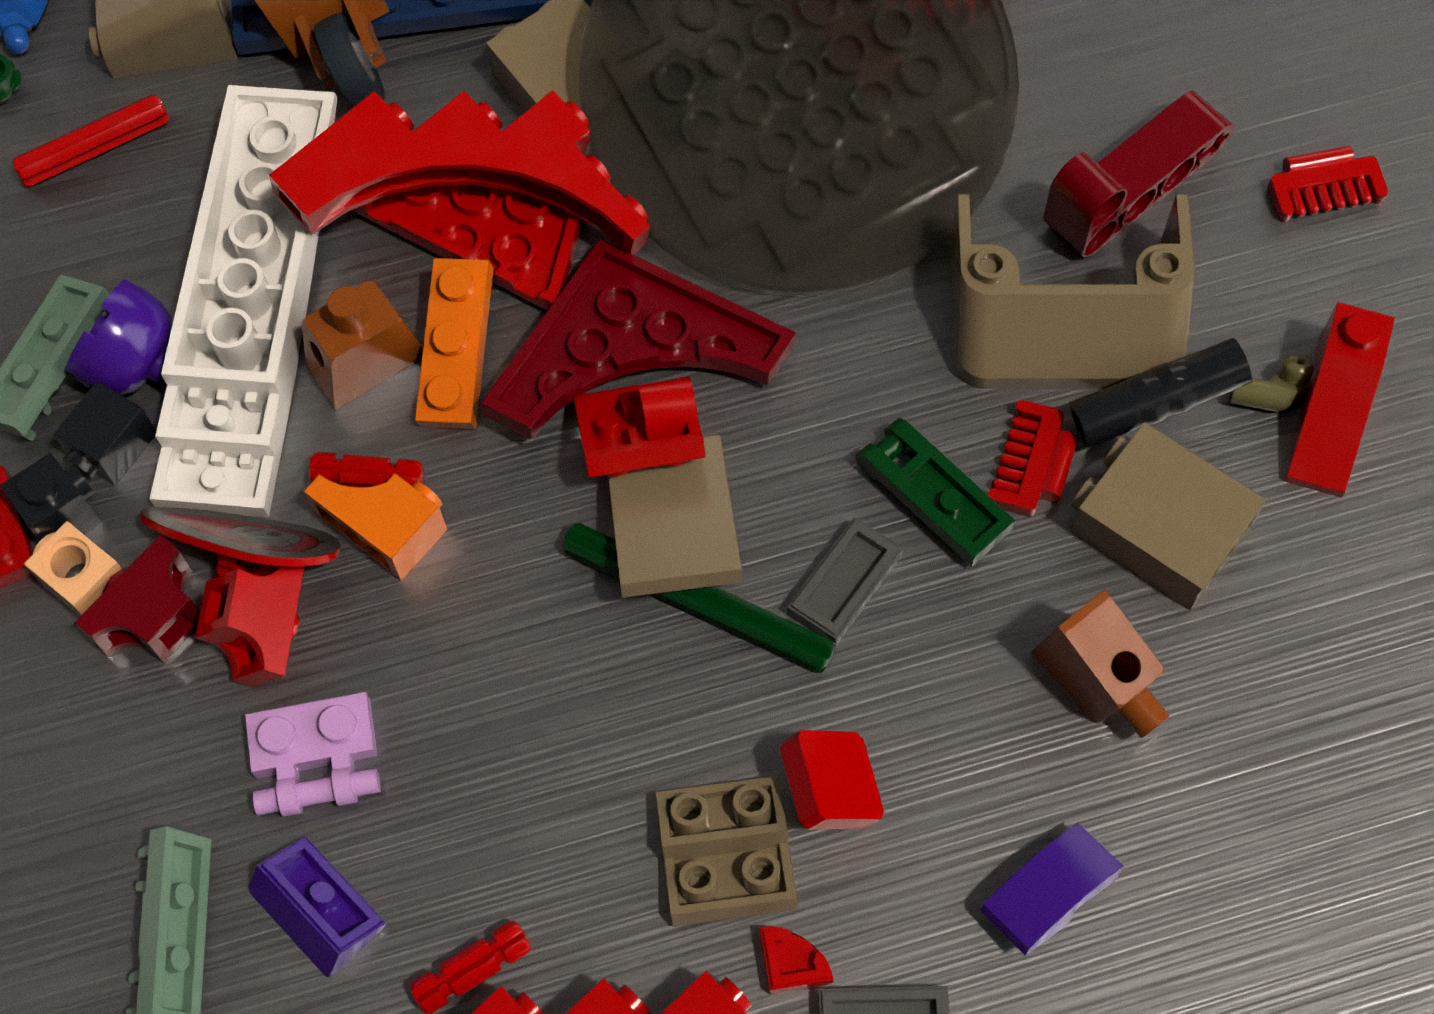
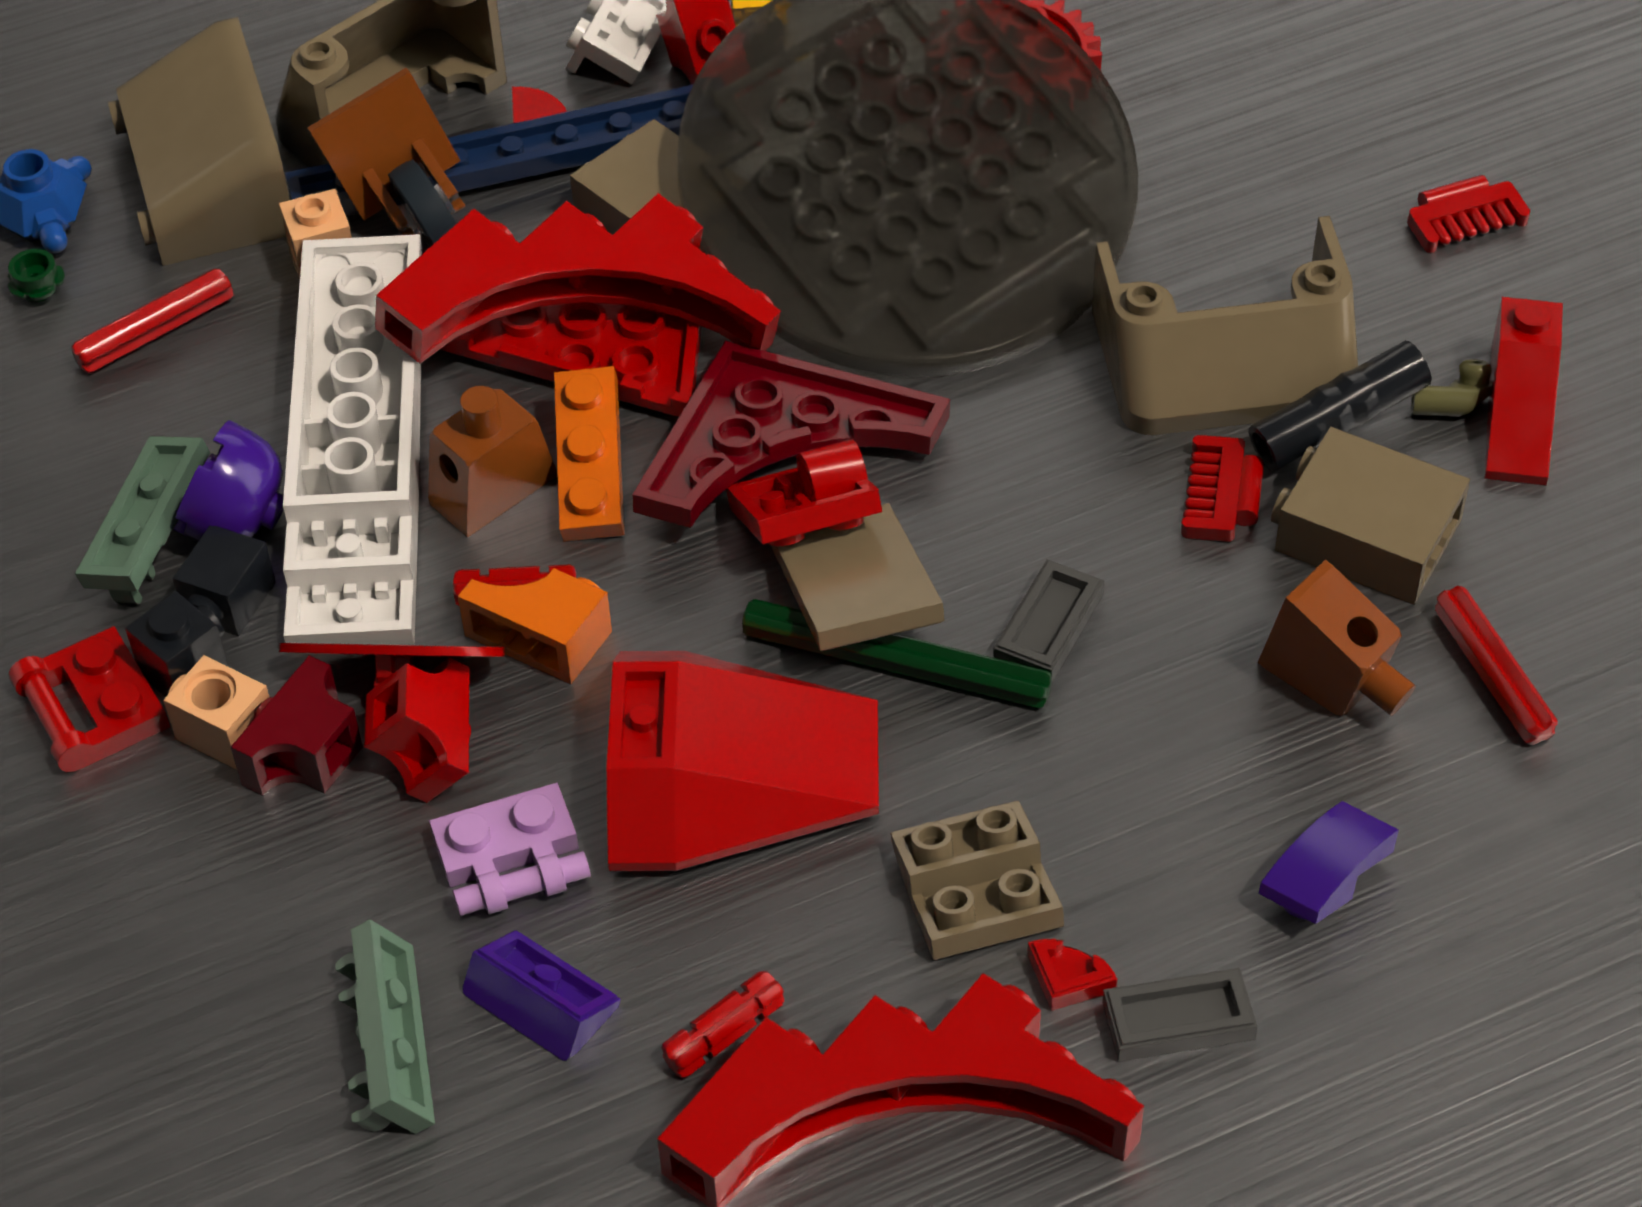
camera: 10 degrees left, 15 degrees down
red piece [780,730,884,830] -> none
dark green plate [855,418,1015,567] -> none
dark red beam [1043,90,1235,258] -> none
none -> light nougat brick [279,189,352,280]
none -> red wedge [606,651,879,871]
none -> red axle [1435,585,1558,745]

